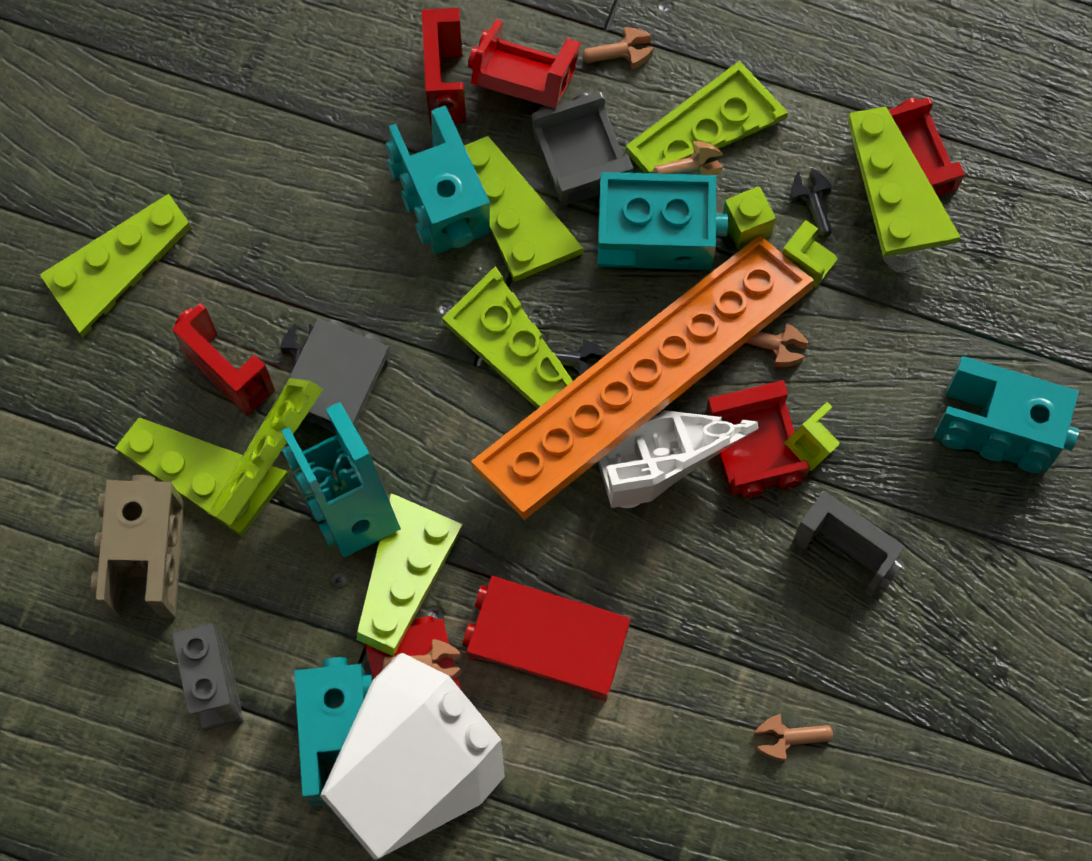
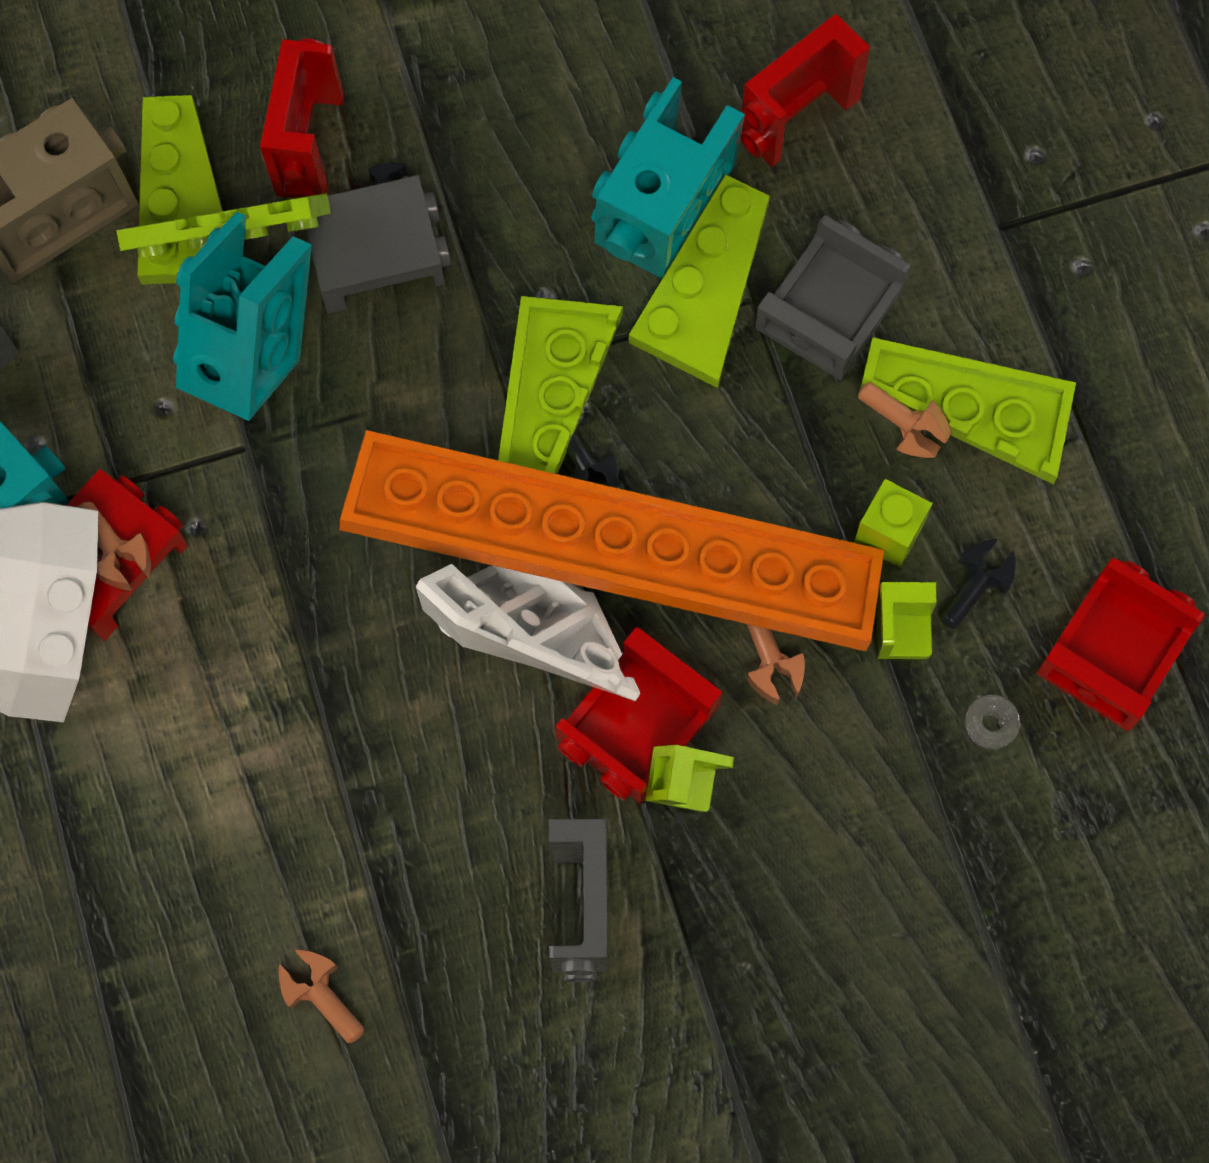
camera: 55 degrees right, 0 degrees up
wing [357,493,463,656] -> none
red panel [462,576,631,702] -> none
red panel [468,19,581,109] -> none
nougat bar [583,27,654,70] -> none
teal torso [597,172,728,270] -> none
lime wing [847,106,961,257] -> none
teal torso [933,356,1079,473] -> none

